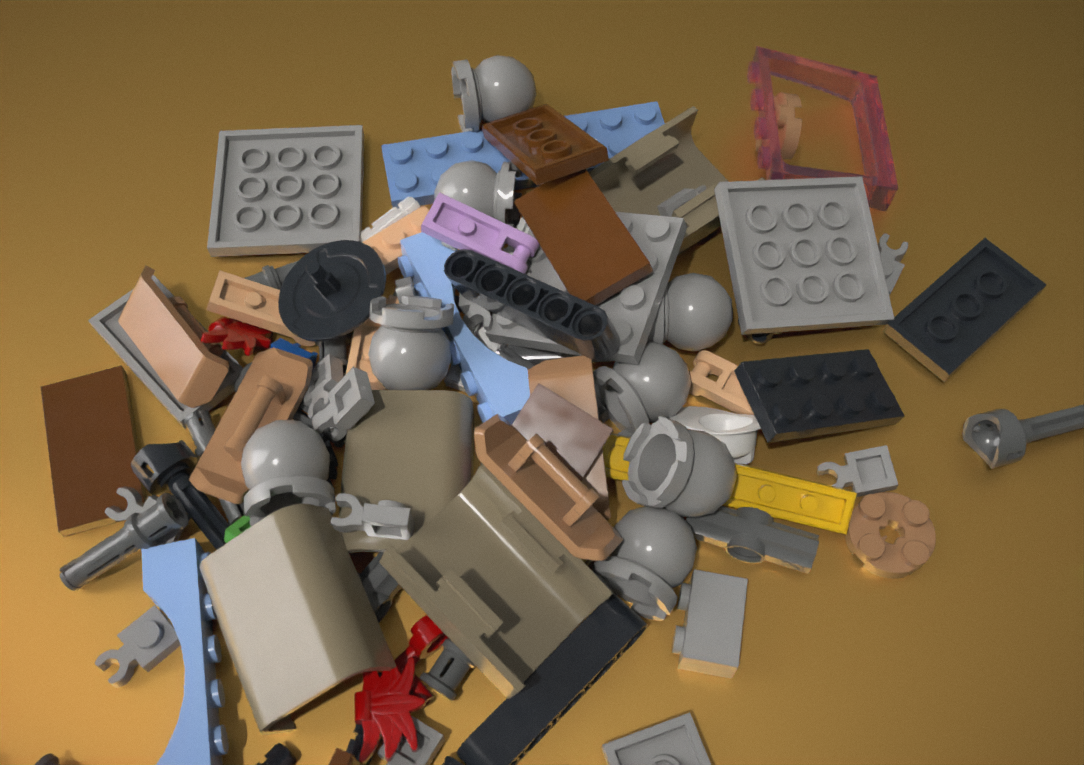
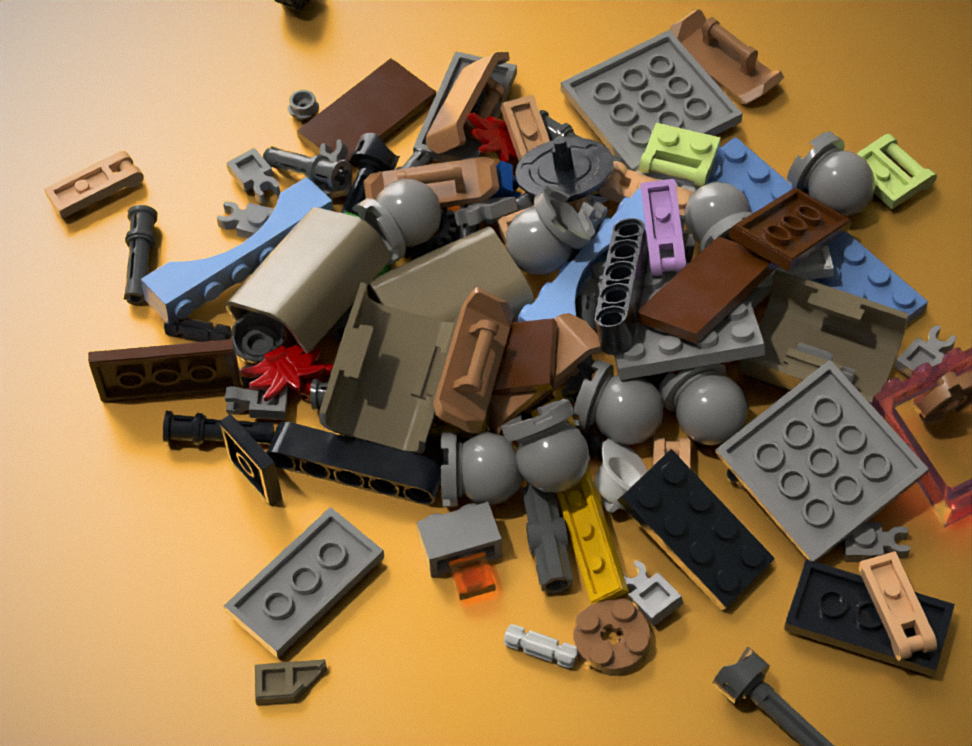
camera: 65 degrees right, 5 degrees down
light grey plate [312,367,375,442] -> none
light grey plate [331,493,415,540] -> none
none -> light grey plate [226,147,280,204]
none -> dark grey hair [230,310,287,364]
none -> light grey plate [287,89,319,120]
none -> clear orange plate [448,552,496,601]
none -> white axle [504,624,578,668]
none -> yellowish green plate [639,123,720,187]
none -> medium nougat piece [670,9,784,104]
none -> yellowish green plate [856,134,937,209]
none -> light nougat plate [858,551,937,661]
none -> light grey plate [895,325,956,387]

